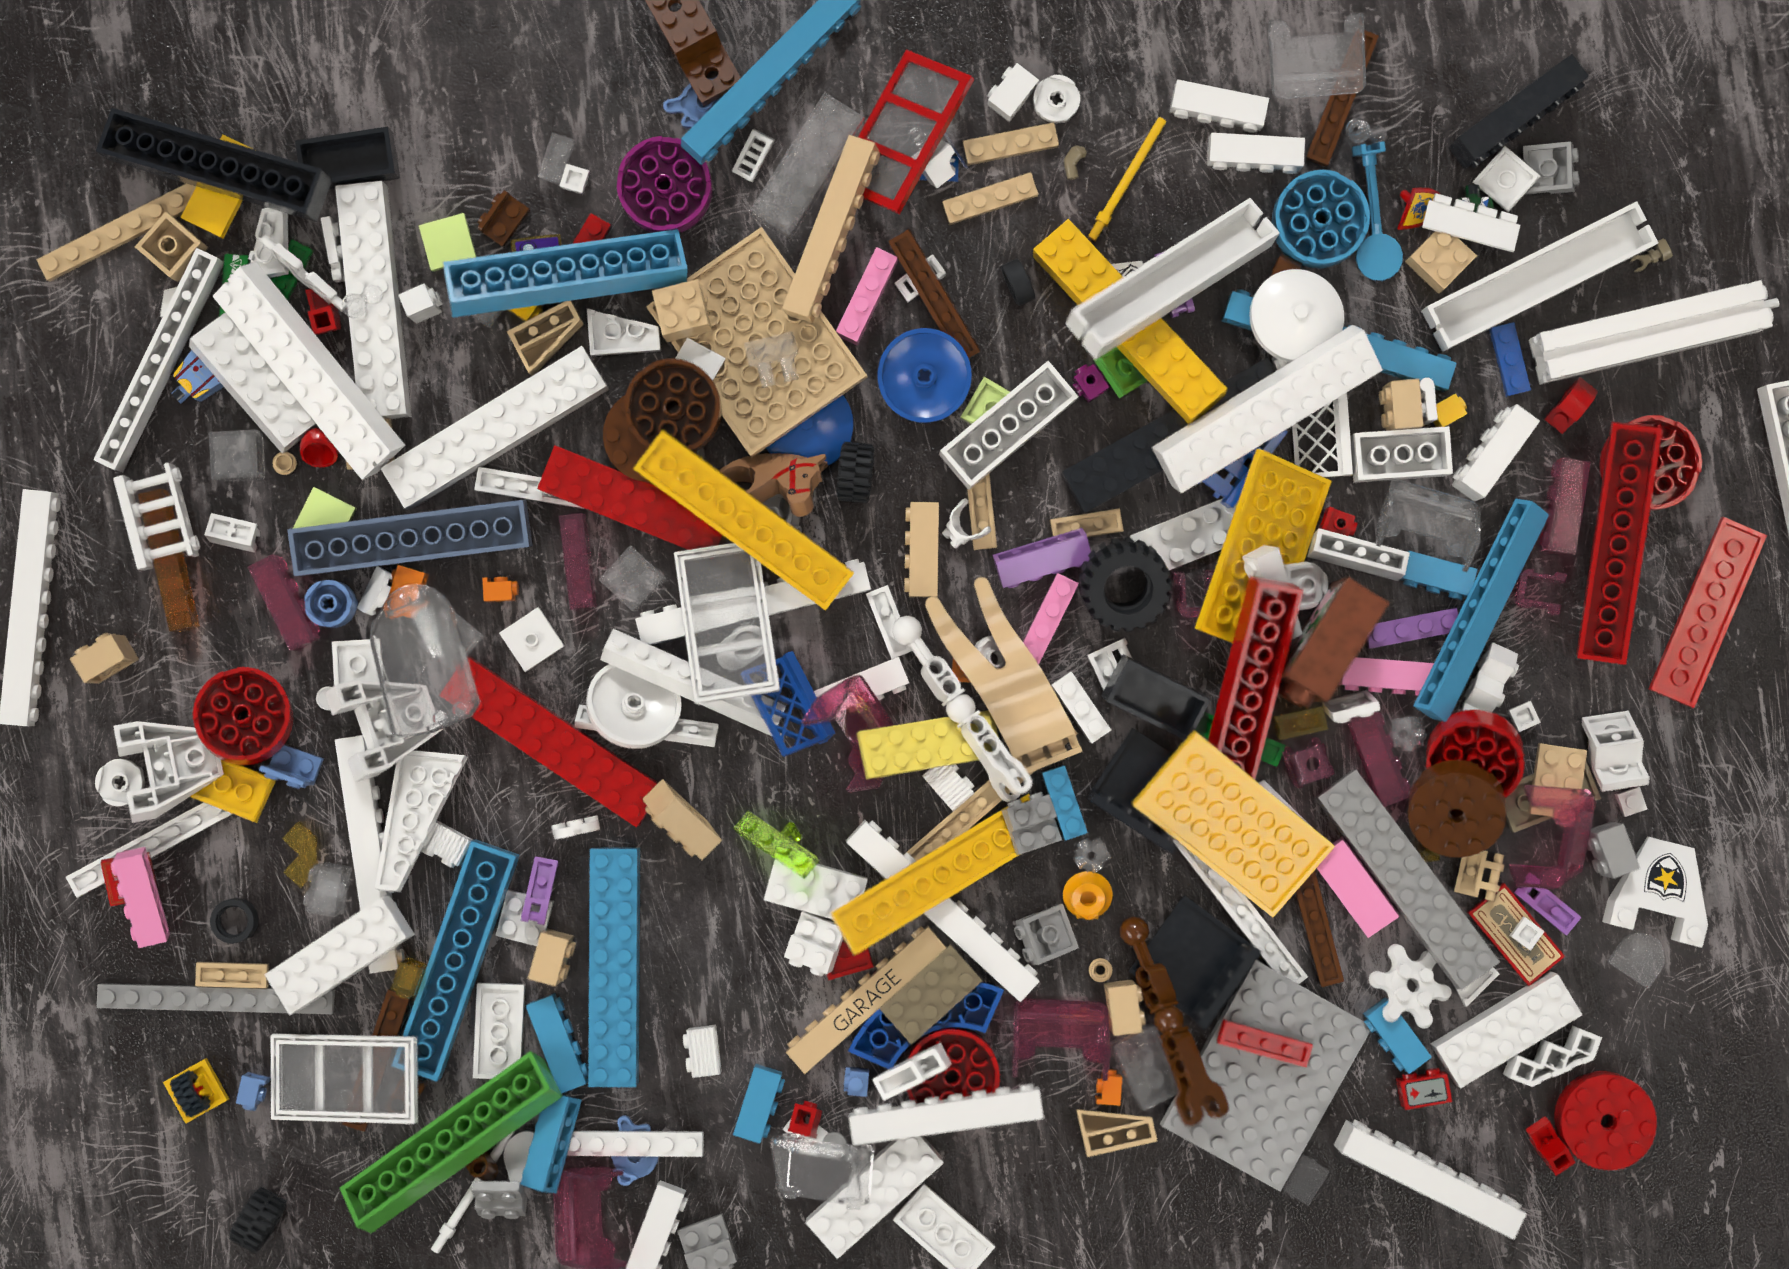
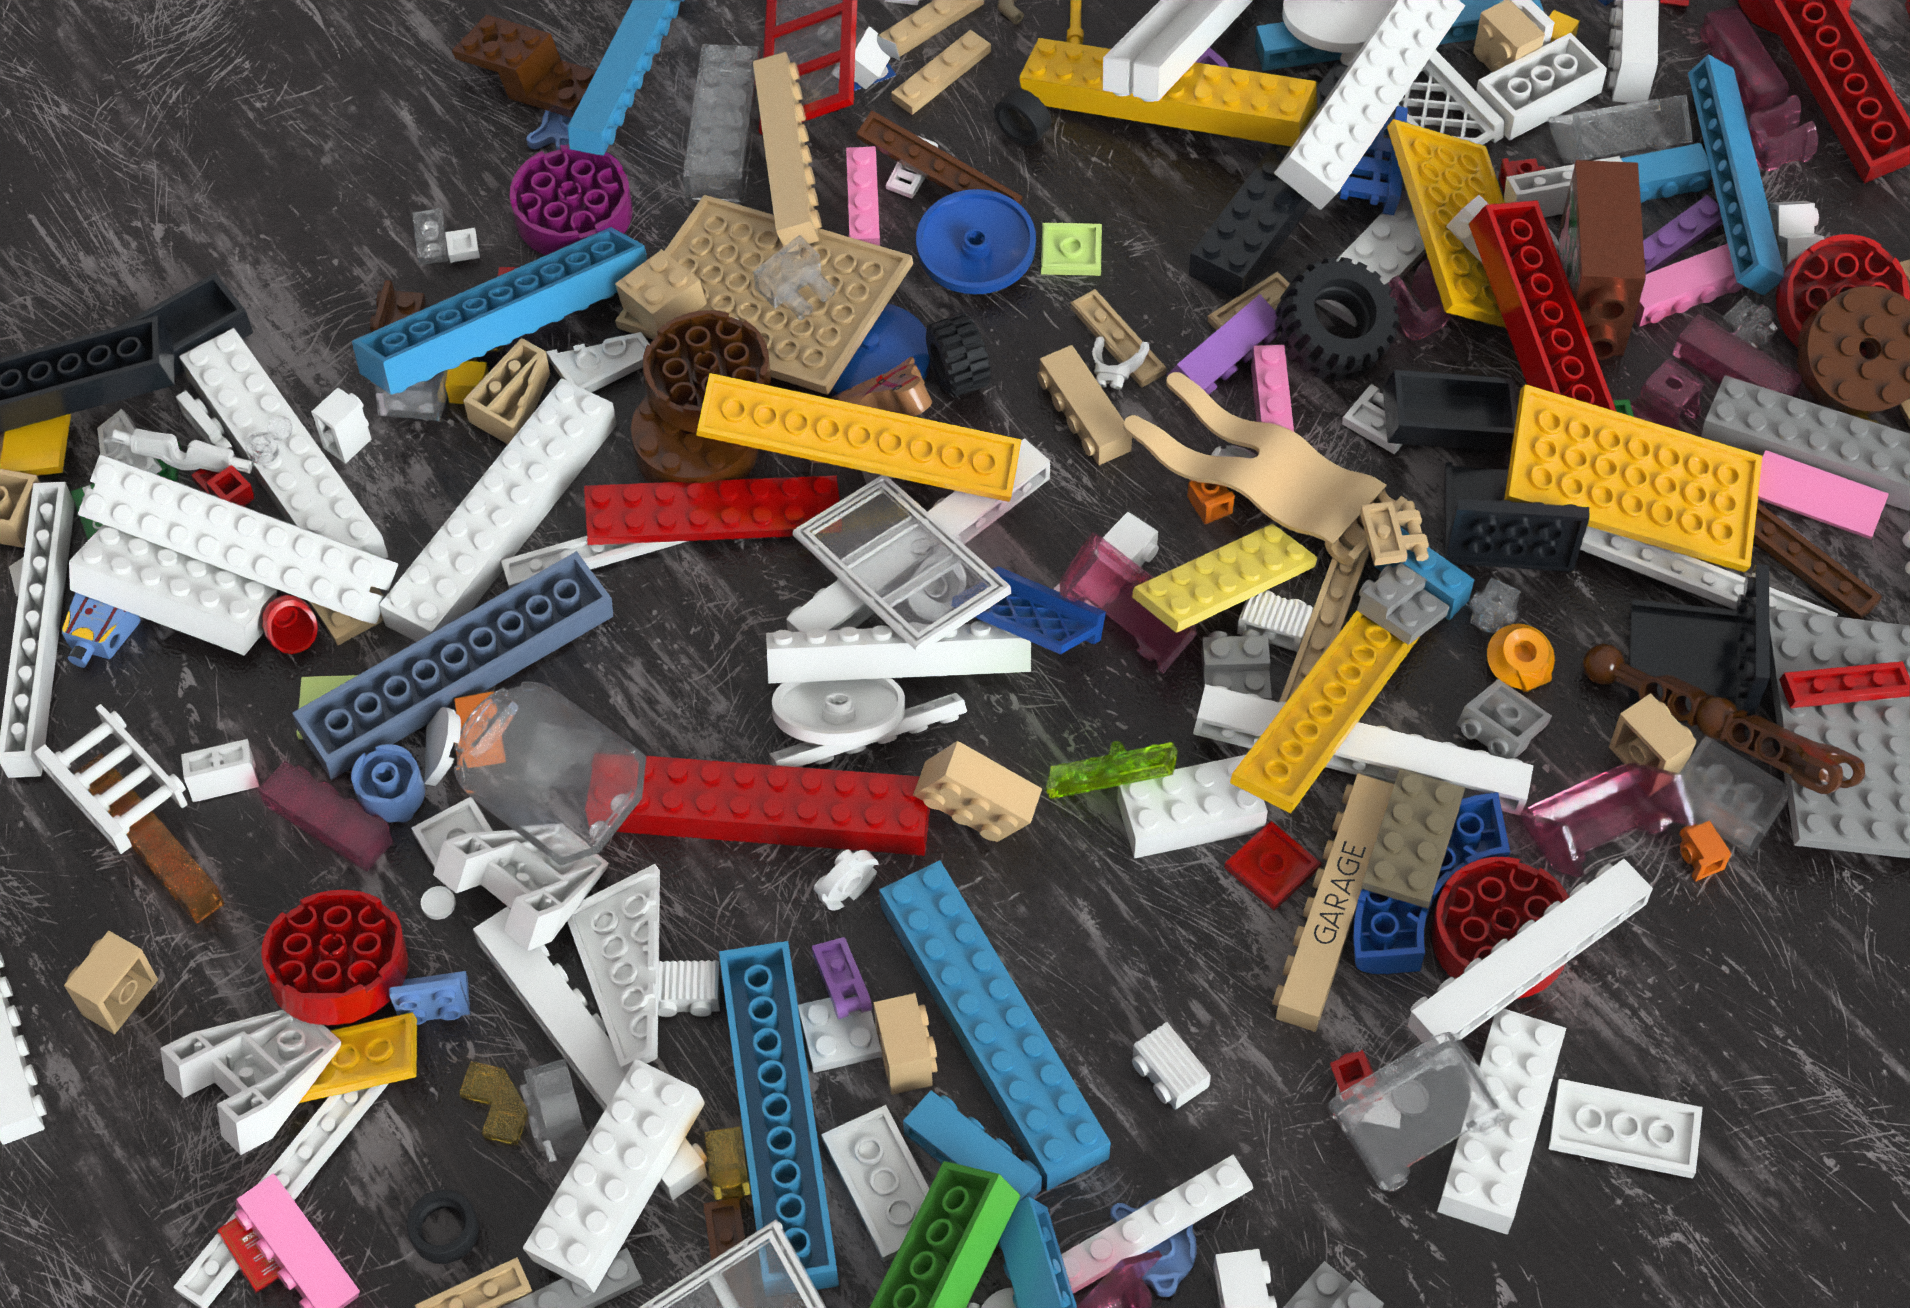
camera: 30 degrees left, 30 degrees down
white plate [95,759,145,806] -> none
clear brick [209,429,265,482] -> none
tan plate [273,452,297,475] -> none
yellowish green tile [419,213,477,272] -> none
orange brick [483,577,519,602] -> none
white plate [499,607,565,672] -> none
clear pink brick [559,513,597,610] -> none
clear brick [598,545,667,613] -> none
white slope [732,129,775,182] -> none
dark azure brick [733,1064,785,1143] -> none
white plate [784,911,843,976] -> none
medium blue brick [844,1067,869,1097] -> none
white plate [866,585,912,659] -> none
white slope [872,1043,952,1100] -> none
white piece [892,616,1032,802] -> none
white brick [939,361,1079,490] -> none
white brick [1051,672,1111,743] -> none
magenta brick [1072,364,1109,403] -> none
tan wedge [1076,1110,1157,1157] -> none
tan plate [1089,958,1112,982] -> none
bright green tile [1093,347,1148,399] -> none
clear yellow brick [1273,706,1328,740] -> none
white plate [1322,690,1380,723] -> none
none -> light grey plate [1201,630,1272,701]
none -> tan plate [1360,501,1429,566]

